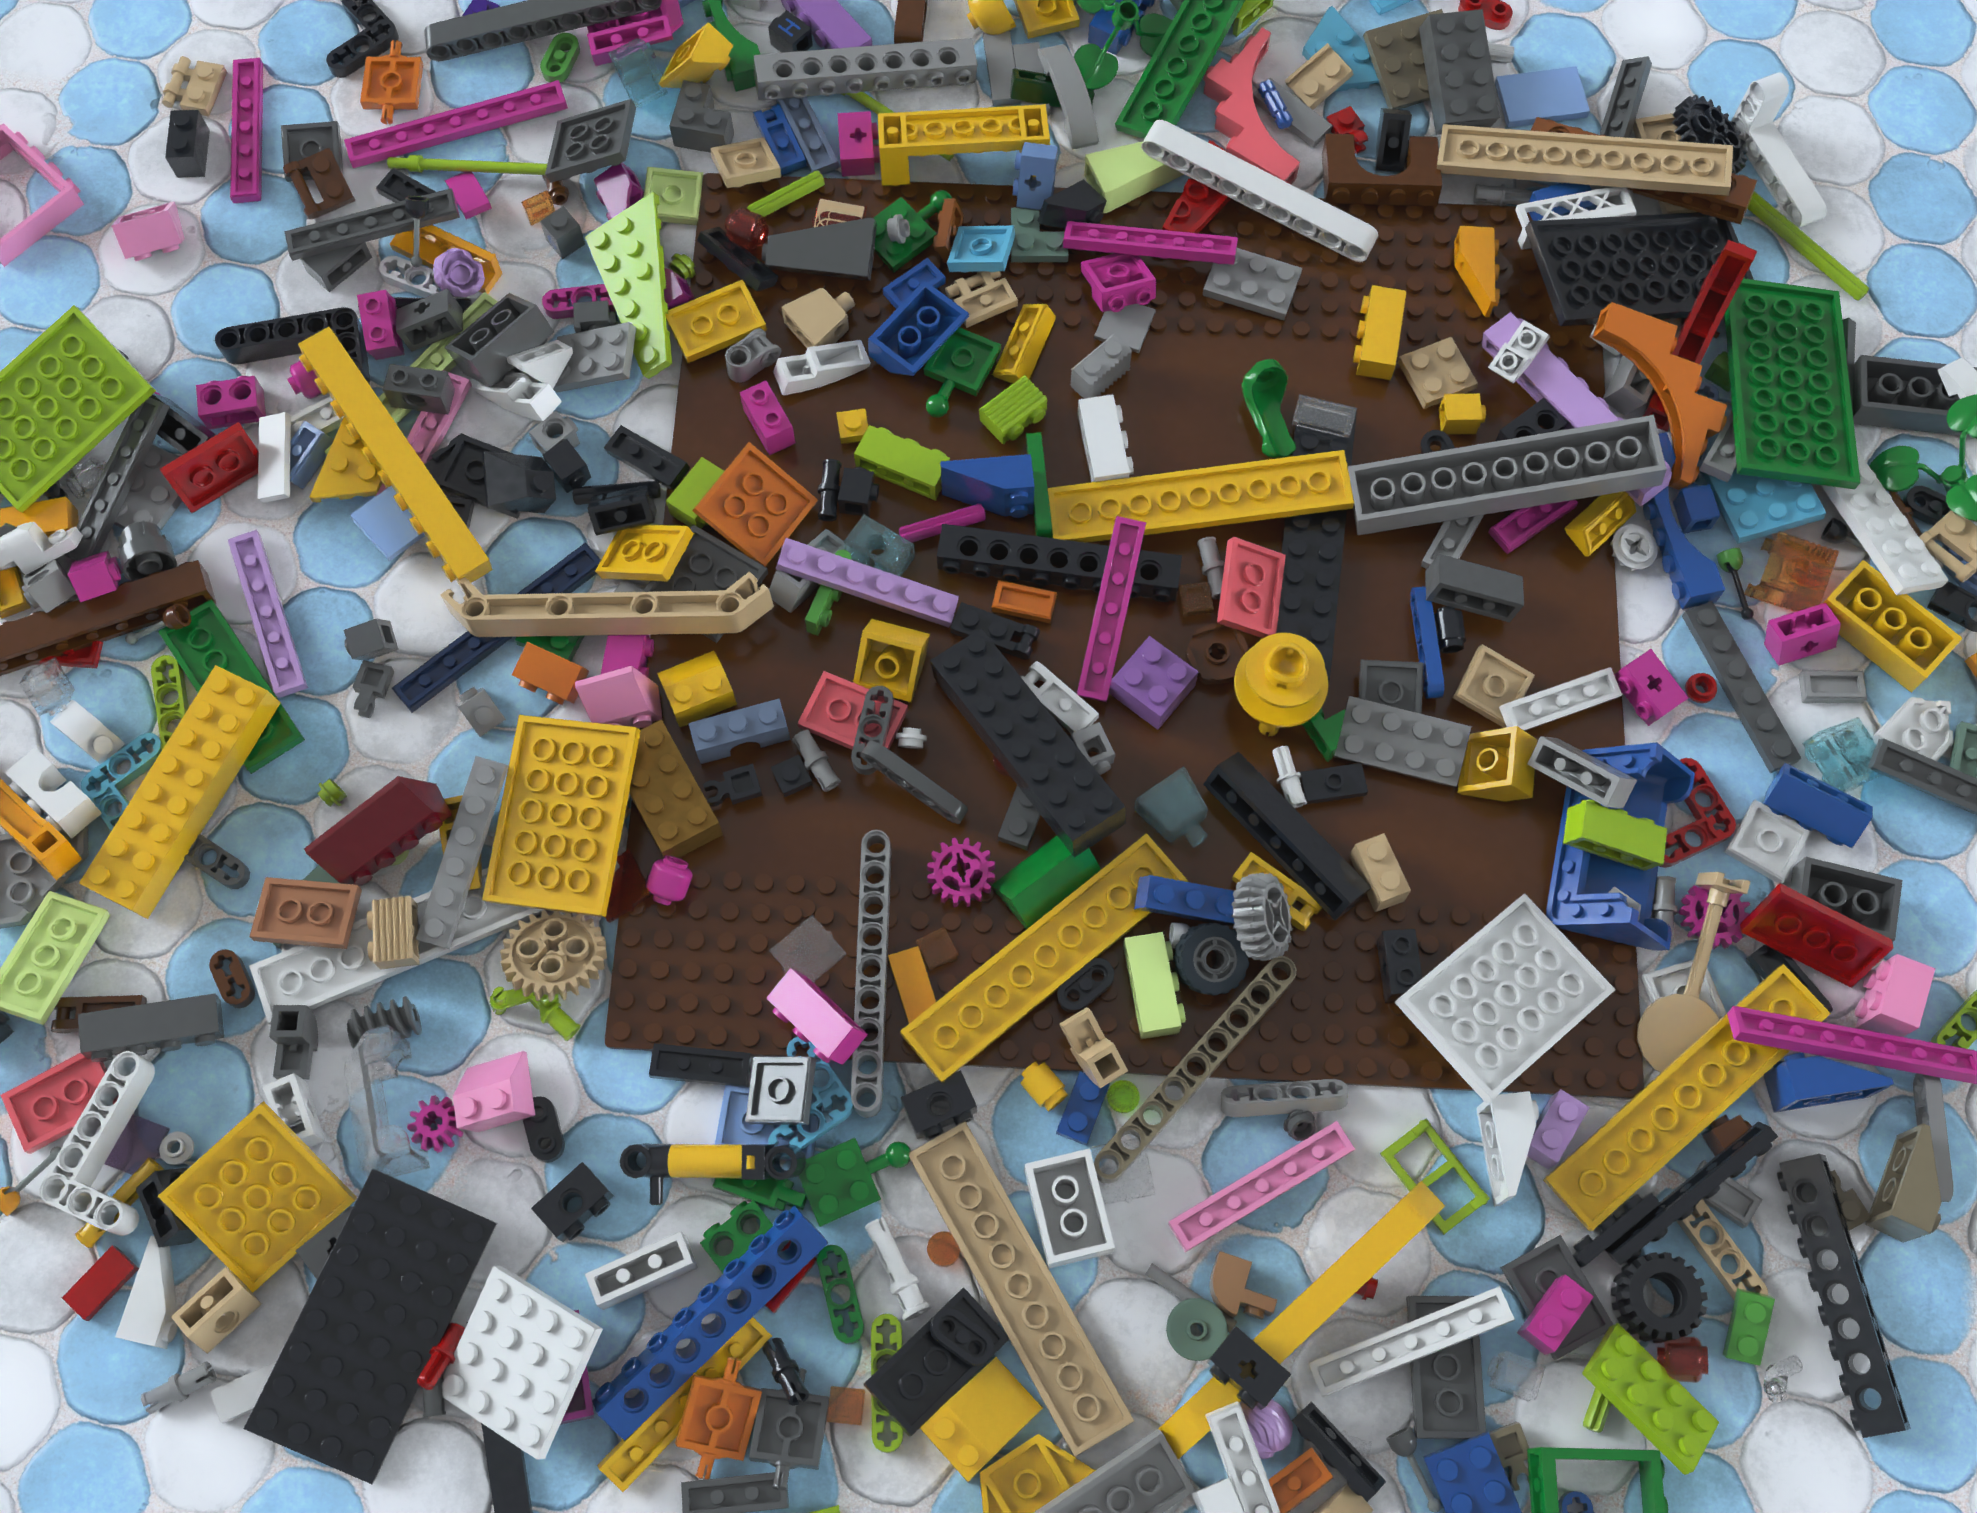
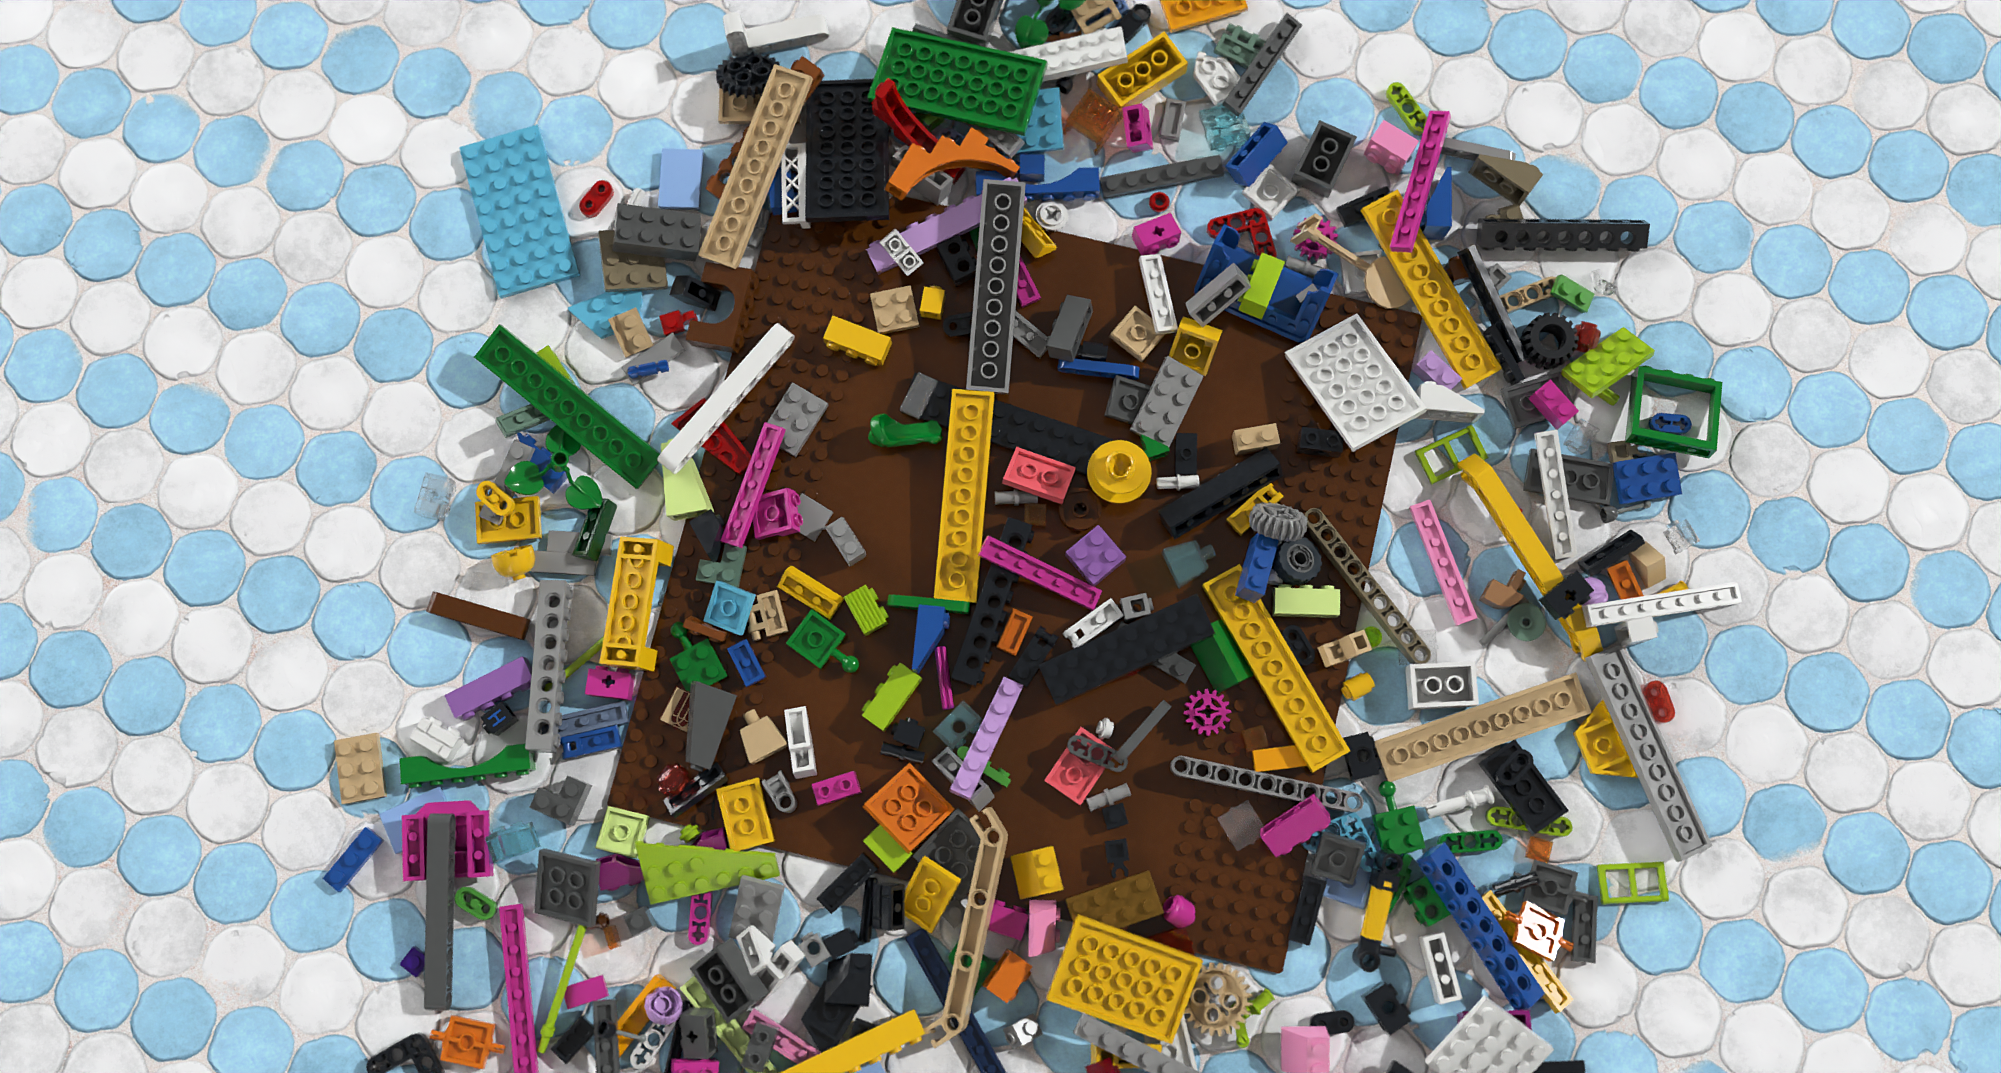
camera: 75 degrees left, 10 degrees up
dark grey brick [573,300,618,333] -> none
yellow slope [658,22,733,88] -> none
sand blue arch [688,699,791,764] -> none
tan plate [710,137,781,188] -> none
lime axle [747,170,825,221] -> none
yellow plate [836,409,868,444] -> none
yellow slope [853,619,930,702] -> none
blue slope [868,280,969,376] -> none
light grey plate [887,214,910,244] -> none
yellow slope [920,1357,1043,1482] -> none
clear orange tile [927,1231,961,1267] -> none
medium blue brick [1012,142,1058,210] -> none
light grey slope [1038,44,1099,150] -> none
blue plate [1056,1071,1110,1146] -> none
white brick [1077,394,1134,482] -> none
coral arch [1203,27,1300,185] -> none
light grey beam [1221,1079,1348,1117] -> none
dark grey plate [1284,1110,1316,1141] -> none
light orange slope [1454,226,1500,317] -> none
dark grey plate [1599,56,1652,138] -> none
hinge [1716,548,1754,620] -> none
red plate [1740,883,1894,988] -> none
lime axle [1747,191,1869,301] -> none

